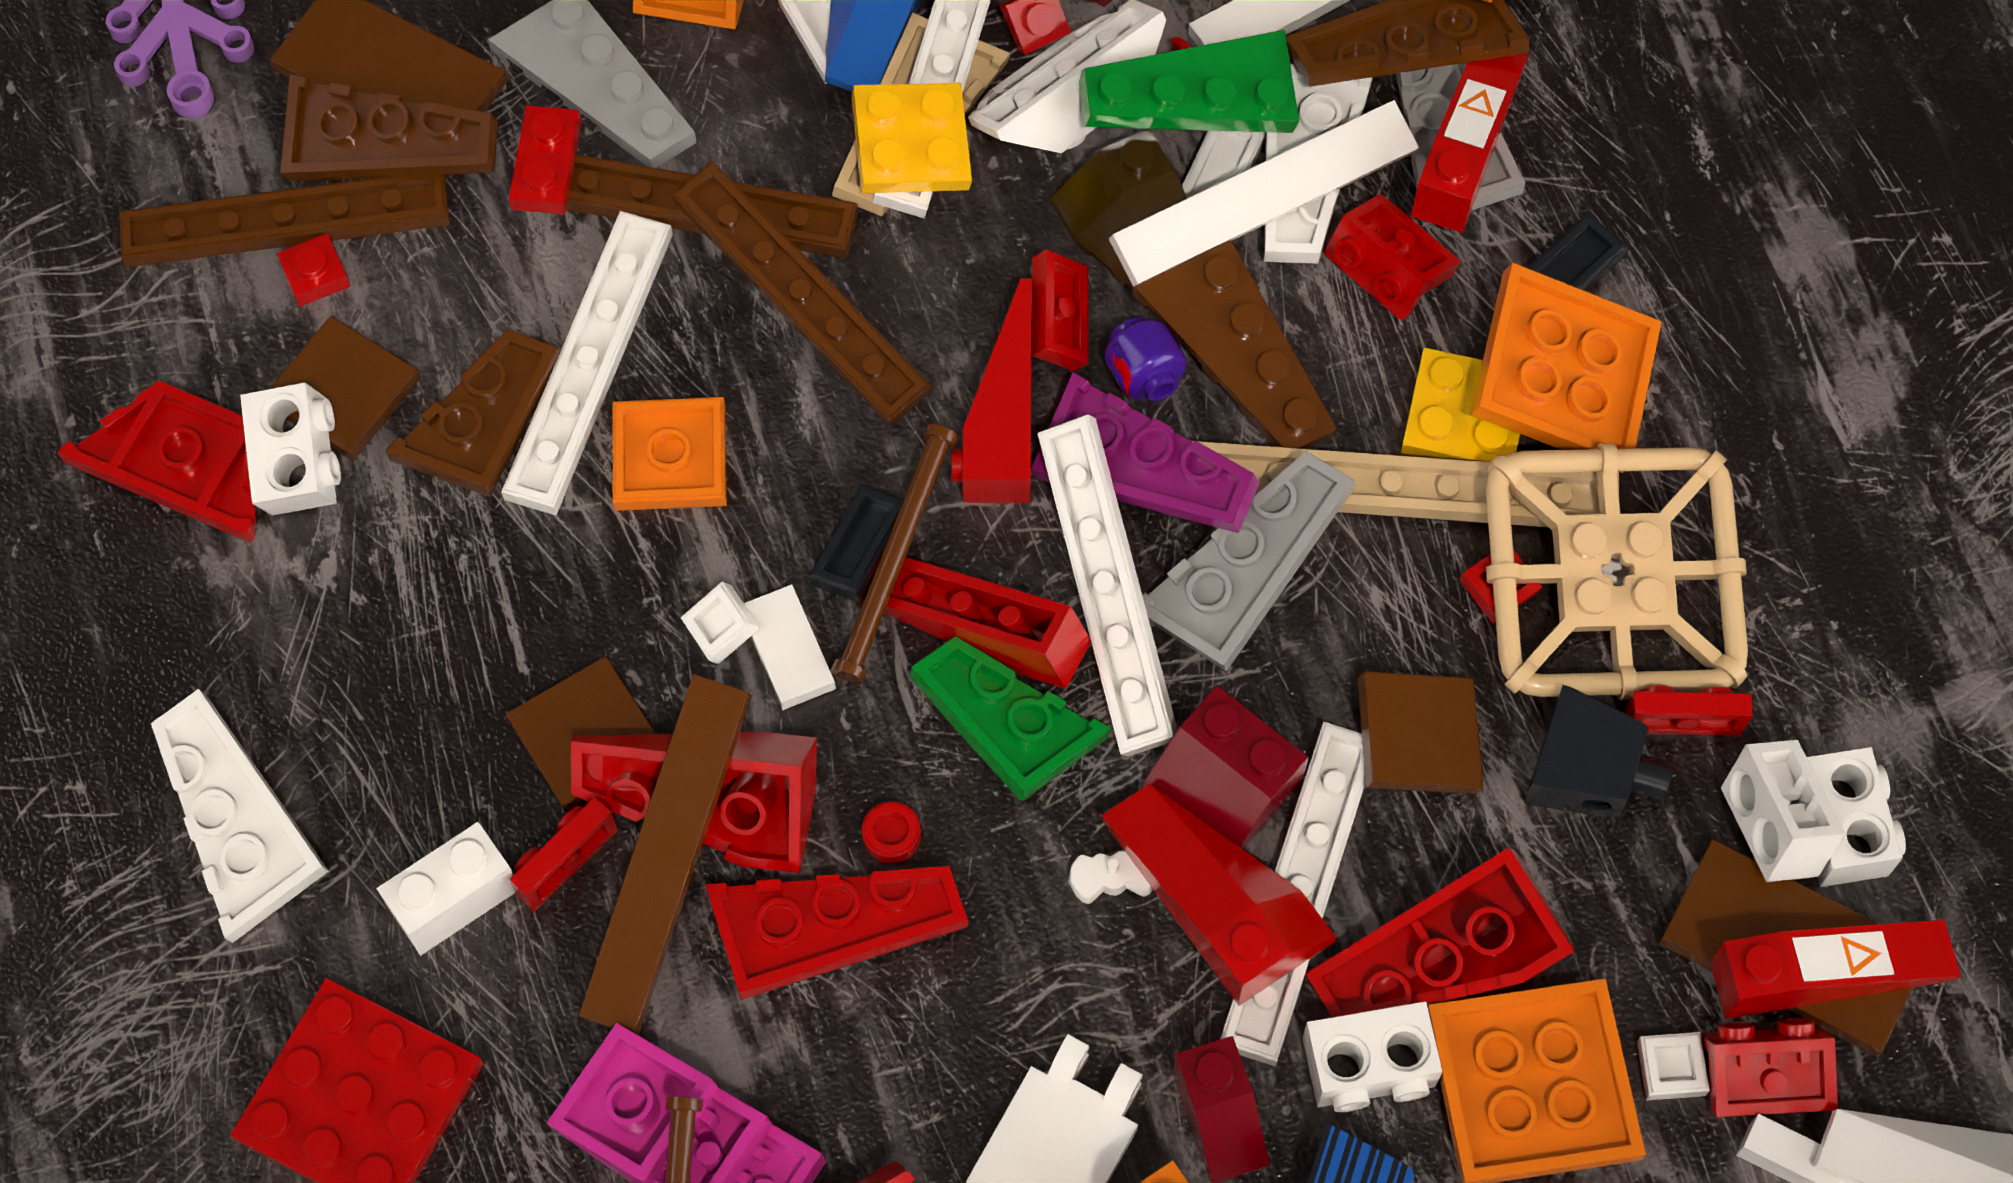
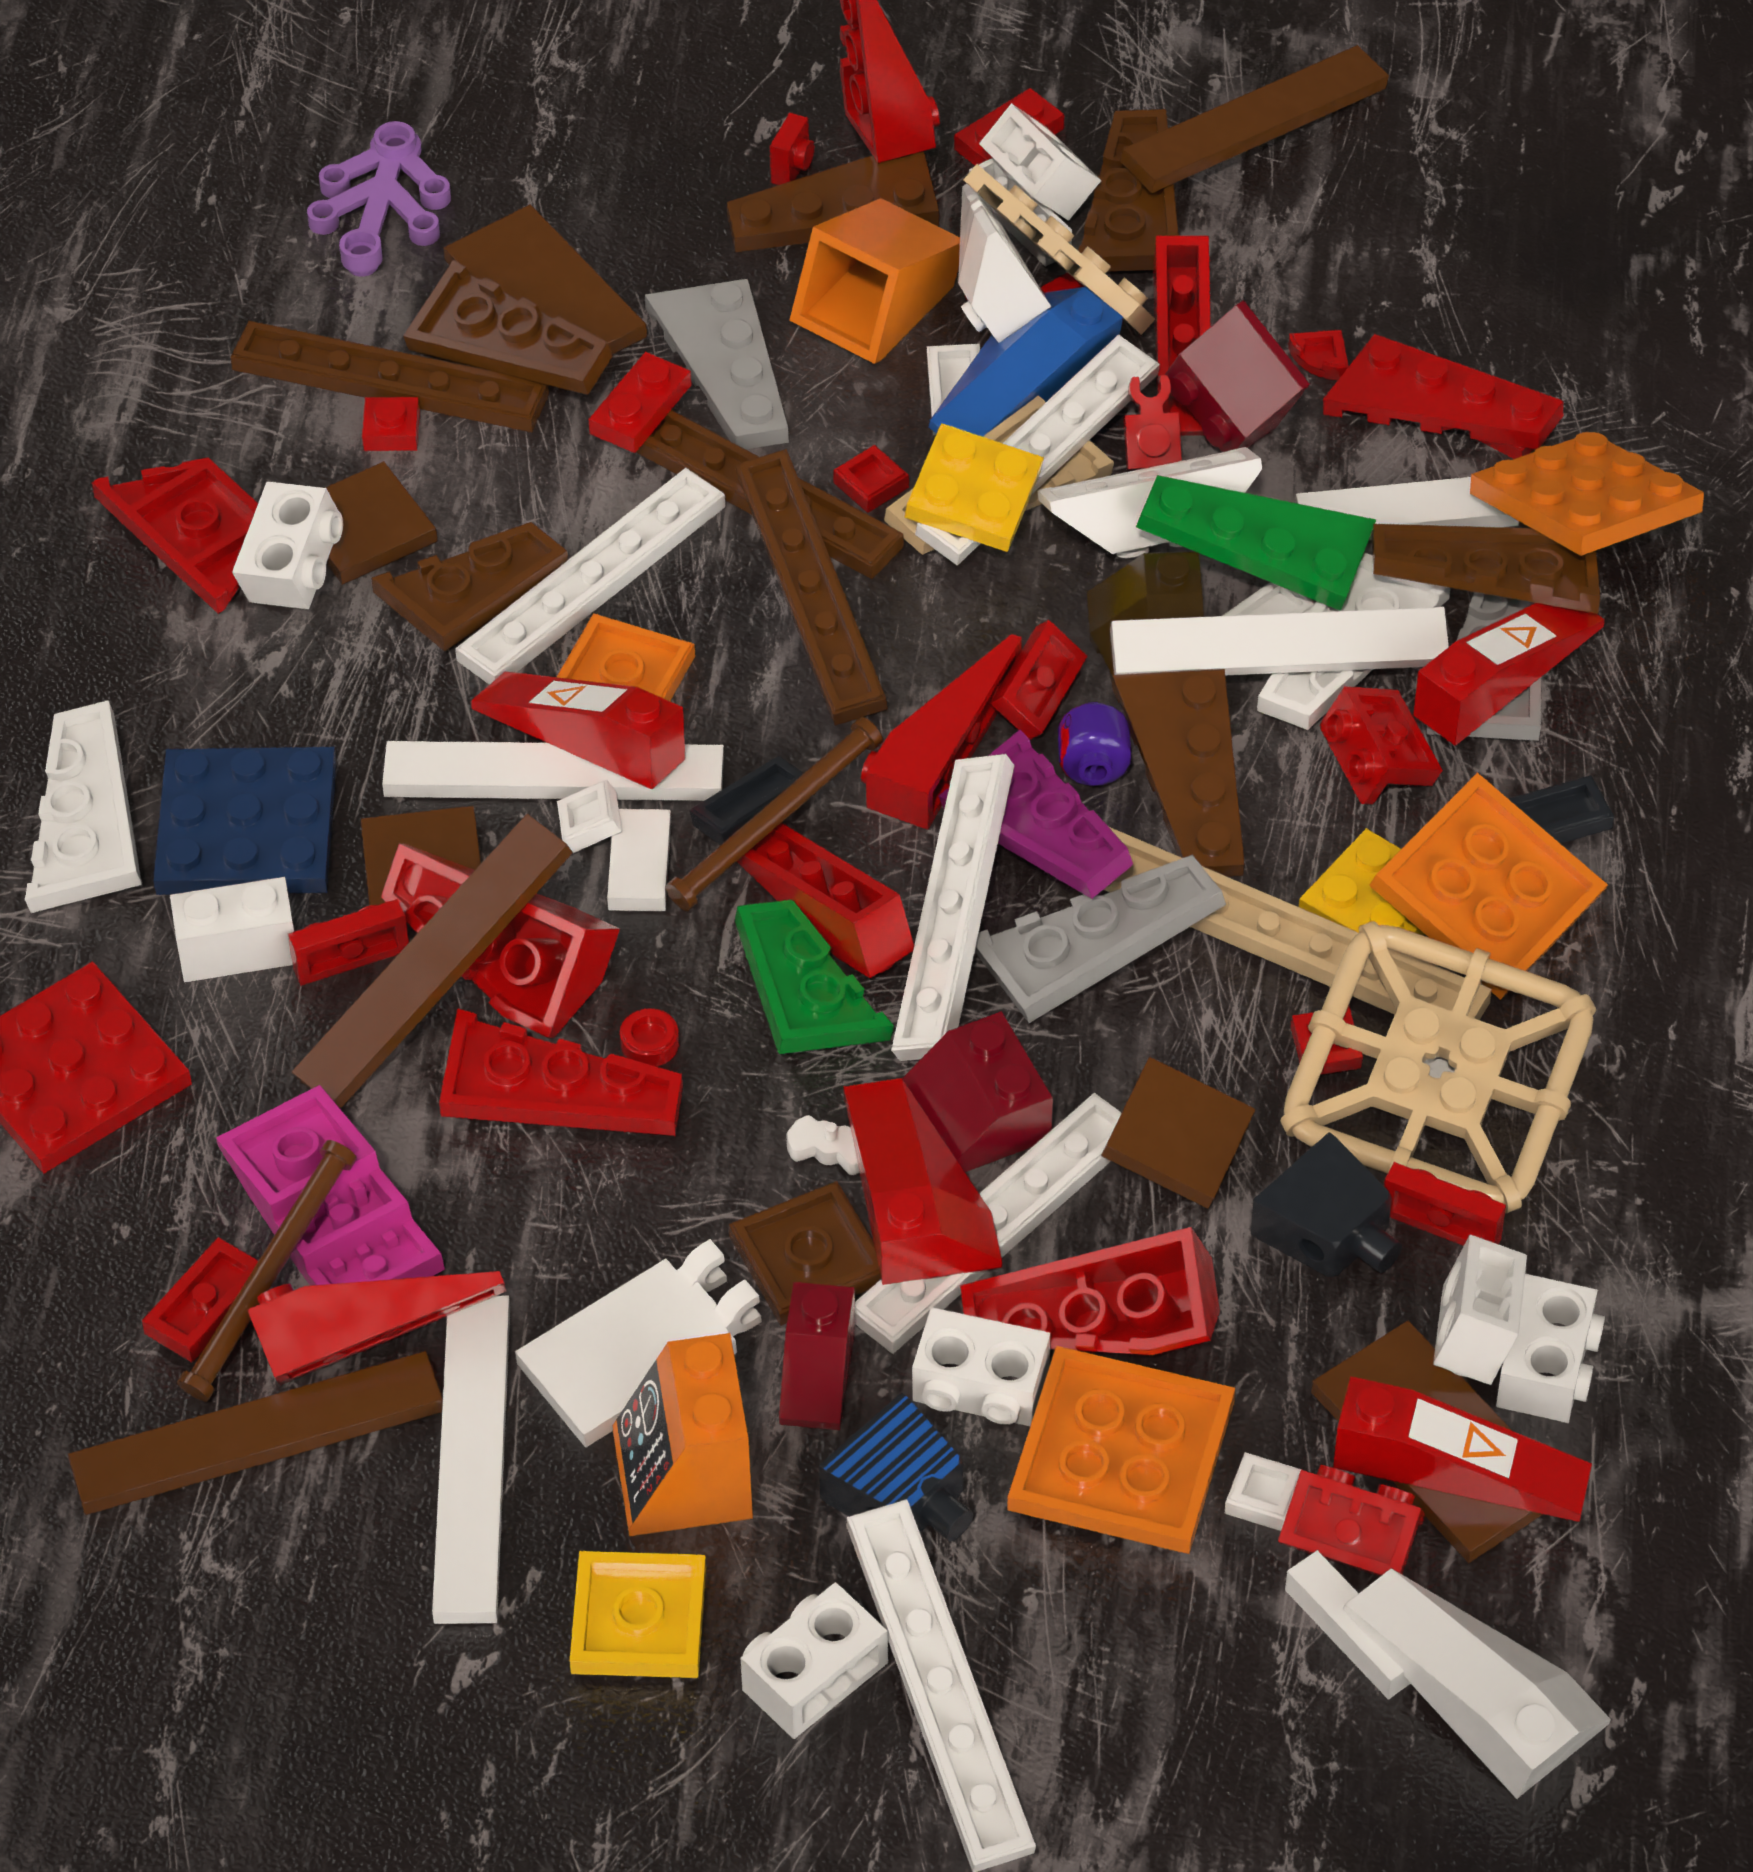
camera: 25 degrees right, 15 degrees down
none -> dark blue plate [153,747,336,895]
none -> white tile [382,741,724,801]
none -> red slope [471,671,685,789]
none -> reddish brown tile [729,1181,881,1326]
none -> red tile [833,445,909,513]

